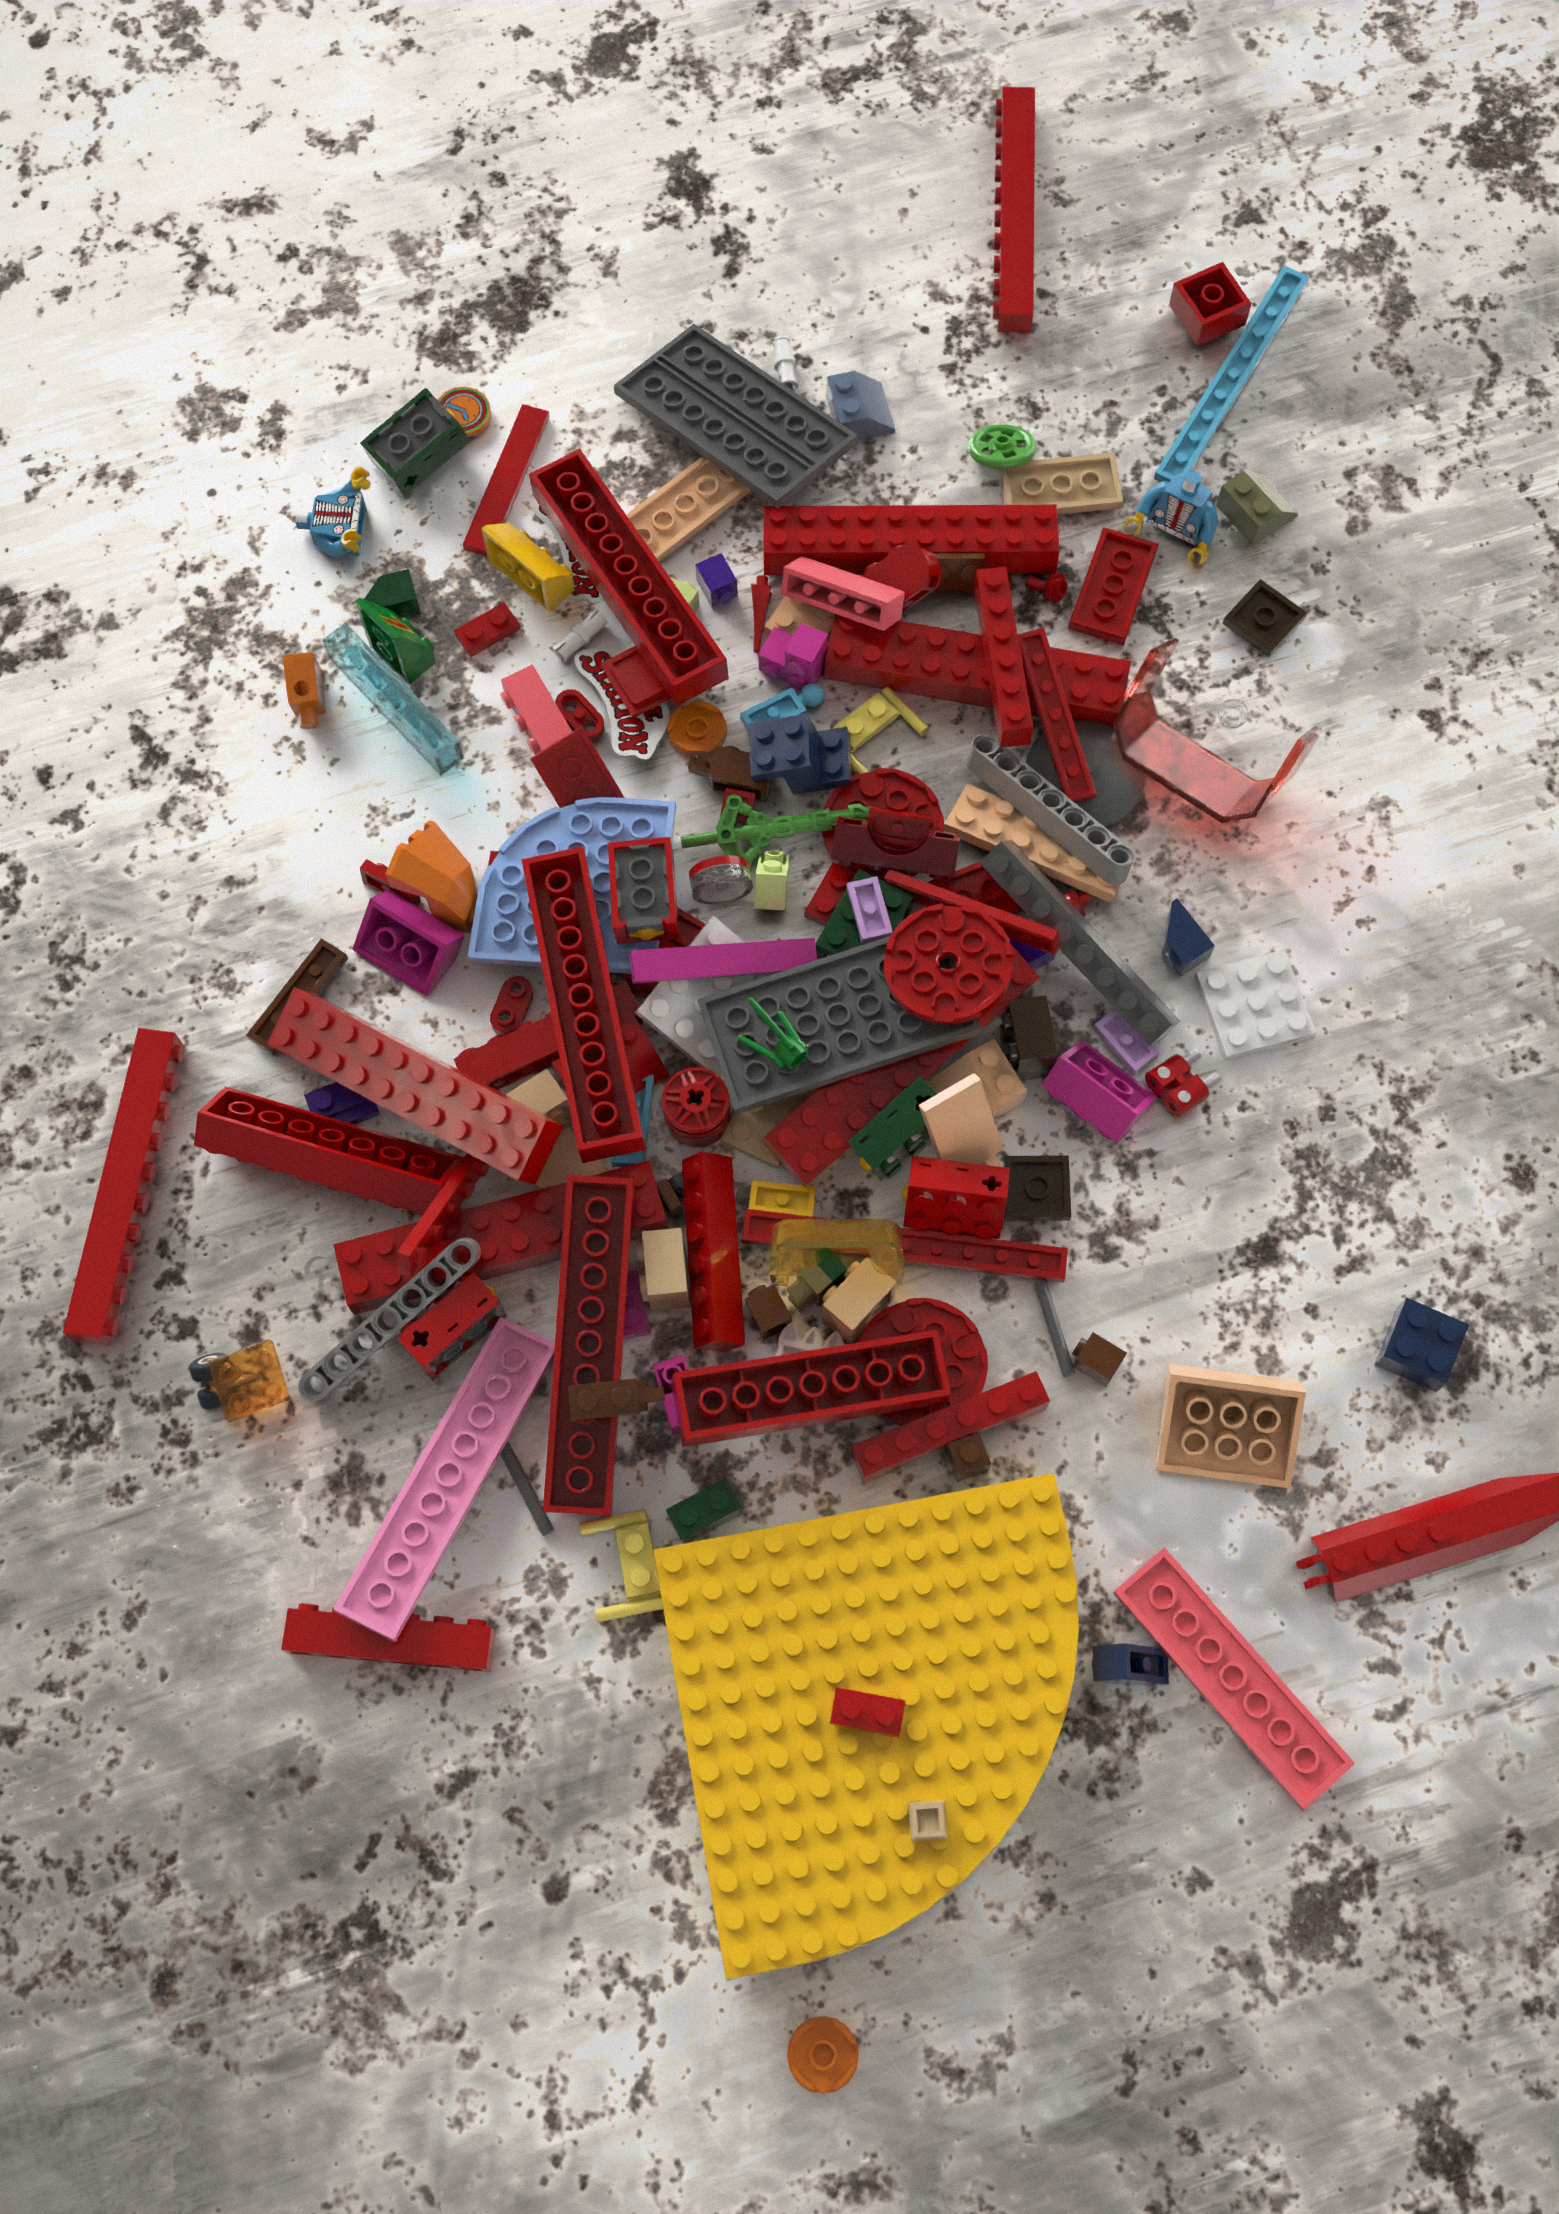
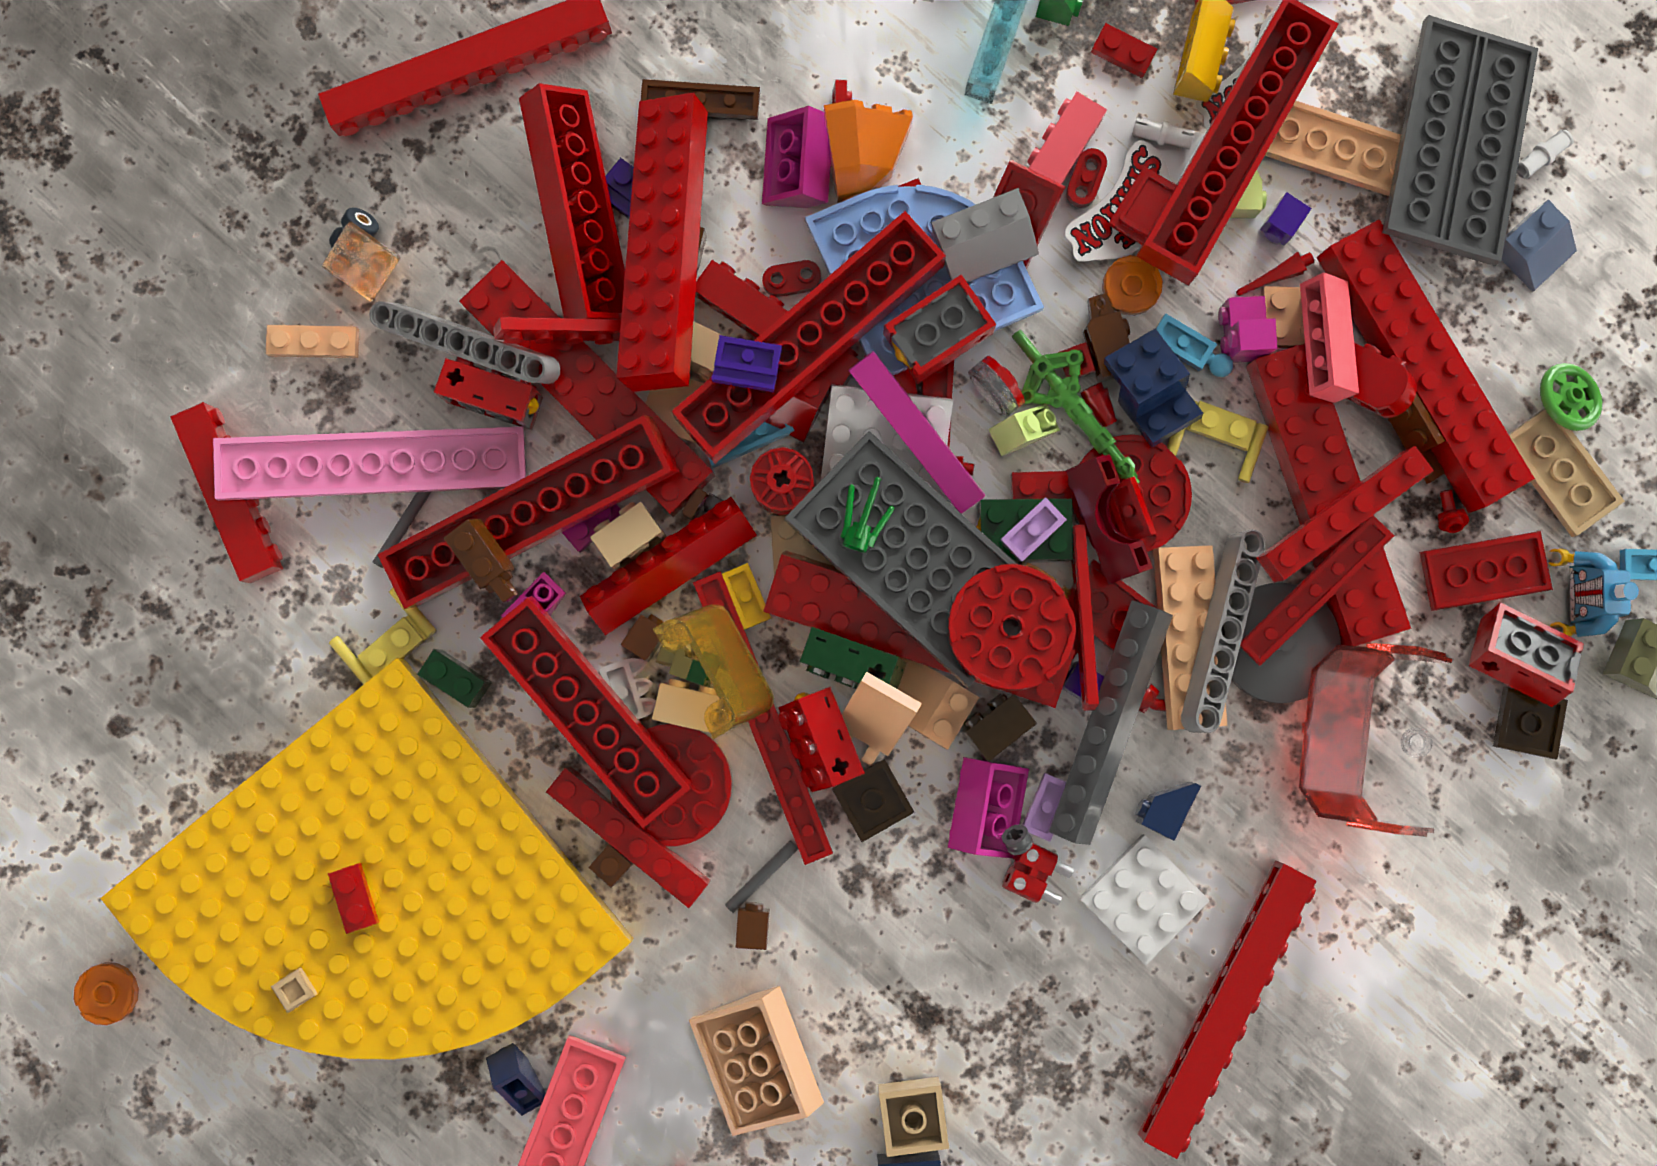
camera: 60 degrees right, 15 degrees up
none -> light nougat plate [266,325,359,358]
none -> dark purple plate [712,335,782,392]
none -> tan brick [878,1077,949,1157]
none -> light grey slope [932,188,1039,282]
none -> dark grey bush [1002,824,1033,855]
none -> red cone [1080,382,1117,428]
none -> red brick [1138,860,1317,1159]
none -> piece [1468,602,1584,707]

